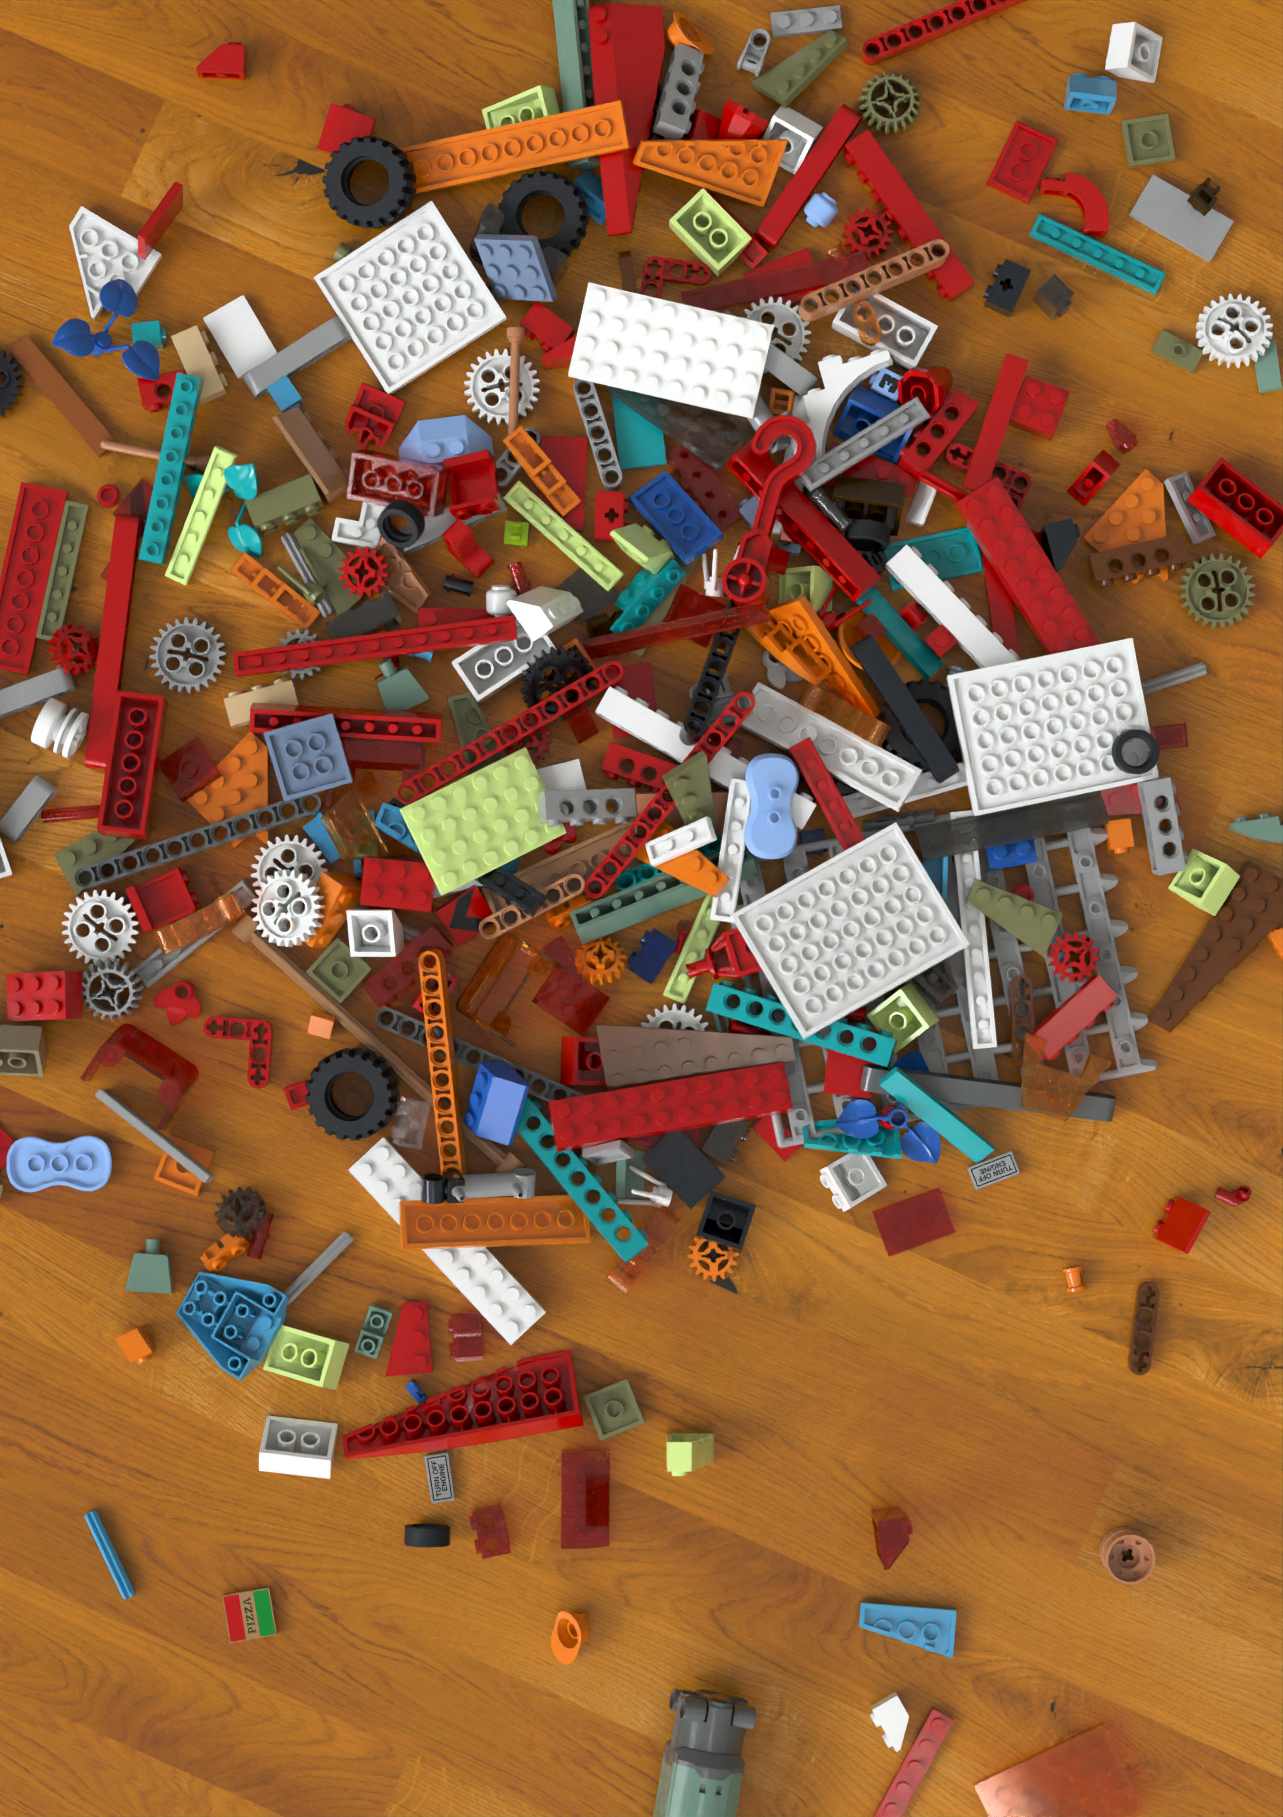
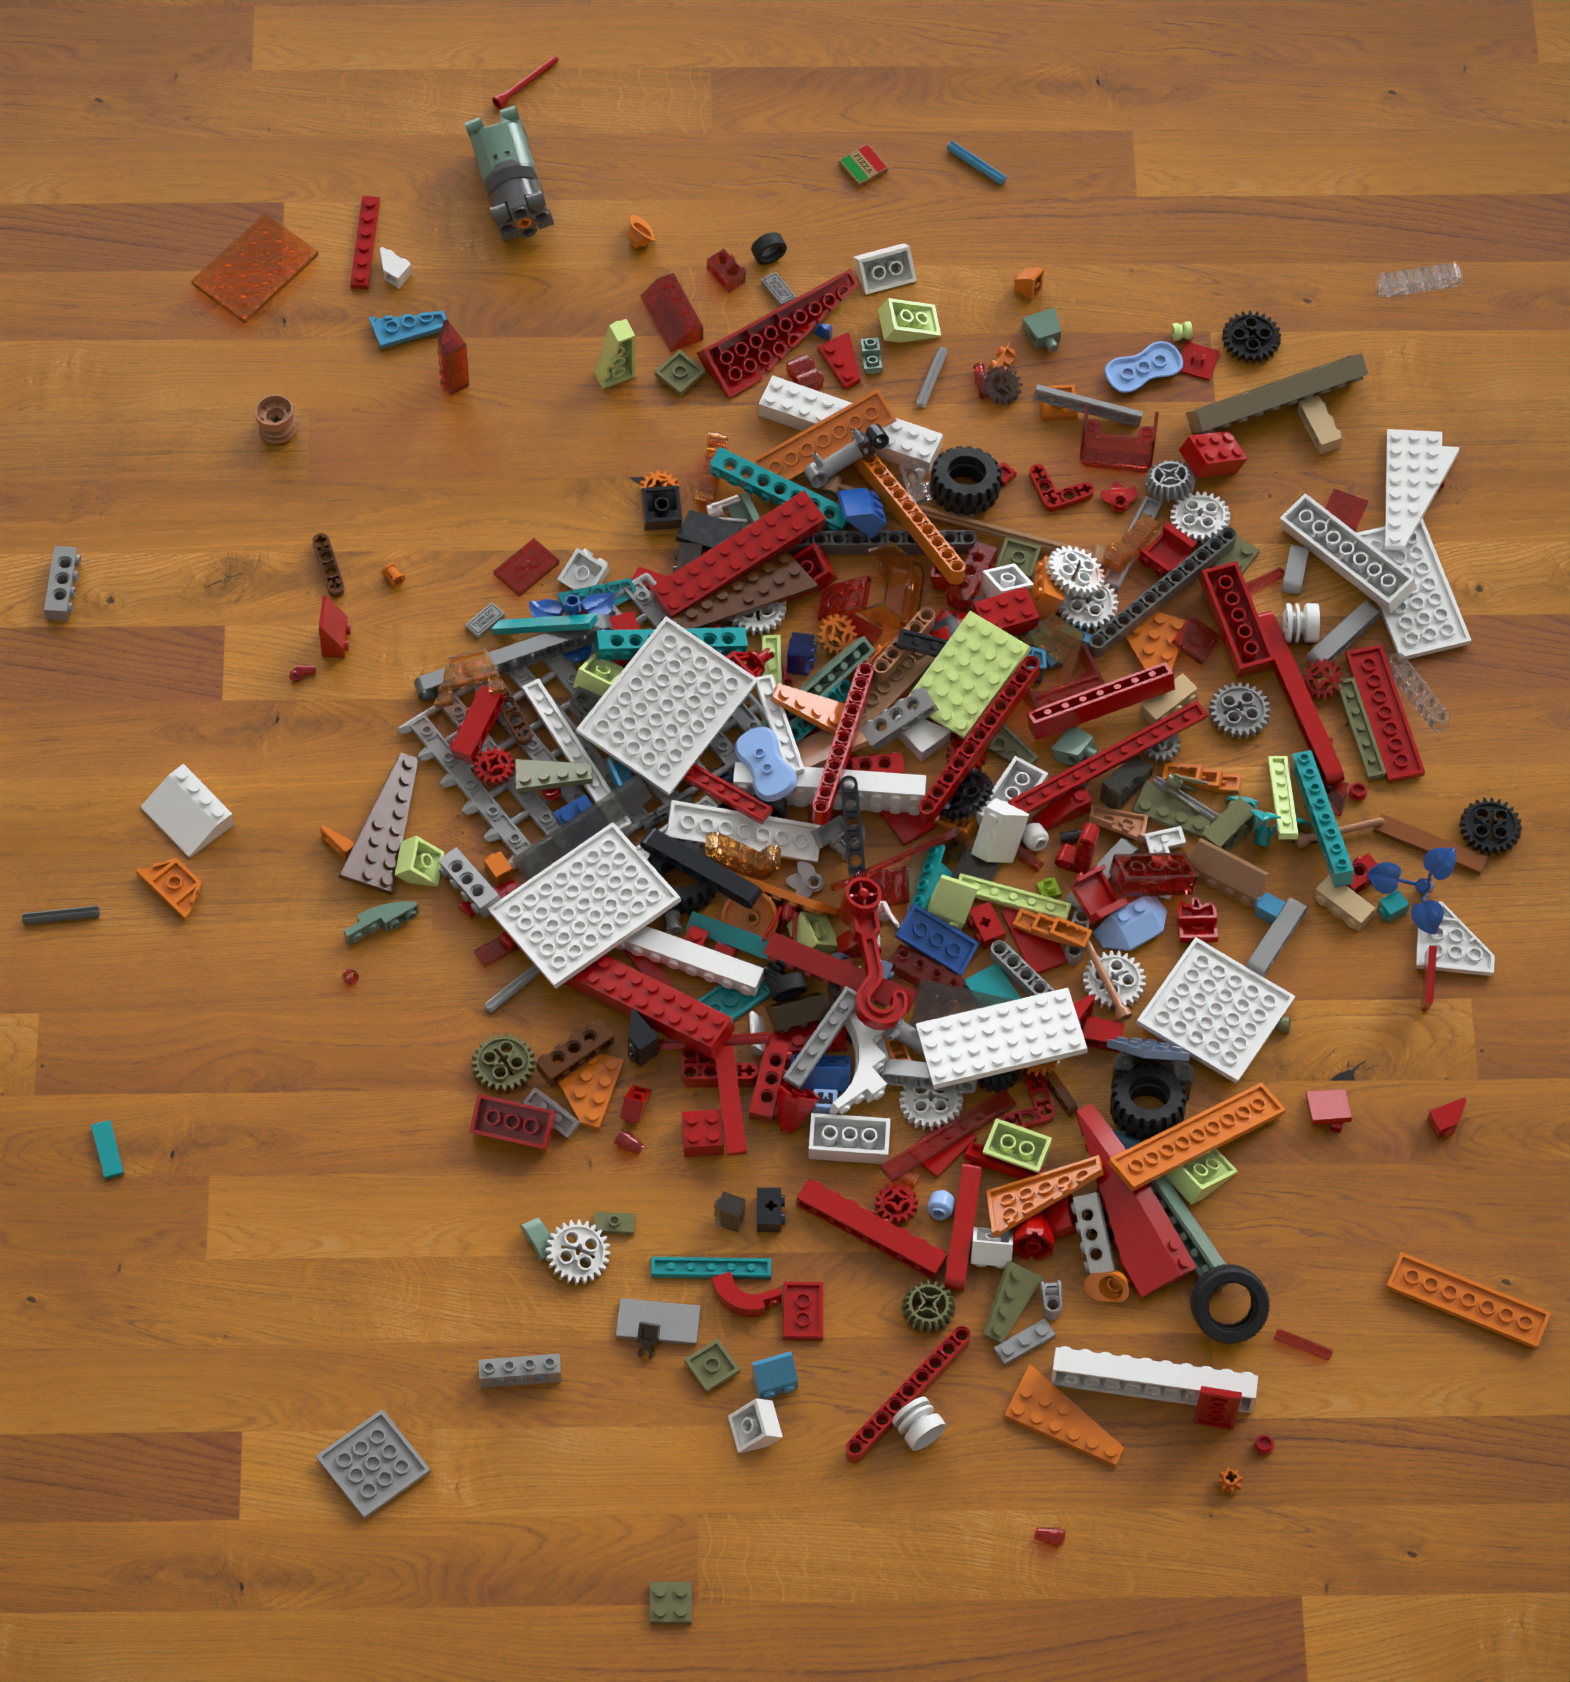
camera: 155 degrees right, 25 degrees down
dark azure wedge [176,1272,288,1381] -> none
white tile [203,295,277,379] -> none
sand blue plate [264,712,354,801] -> none
orange tile [307,1010,336,1040] -> none
black tyre [322,136,416,229] -> none
red gear [338,546,391,598] -> none
black tyre [377,500,425,548] -> none
clear red tile [563,702,599,743] -> none
light grey tile [582,1140,635,1166] -> none
white tile [645,816,717,867] -> none
olive wing [662,751,717,834] -> none
orange slope [743,609,832,686] -> none
nougat beam [799,239,950,322] -> none
clear smoke pin [810,487,853,532] -> none
clear orange beam [852,301,882,346] -> none
clear red tile [854,612,887,640] -> none
black tyre [1112,729,1160,775] -> none

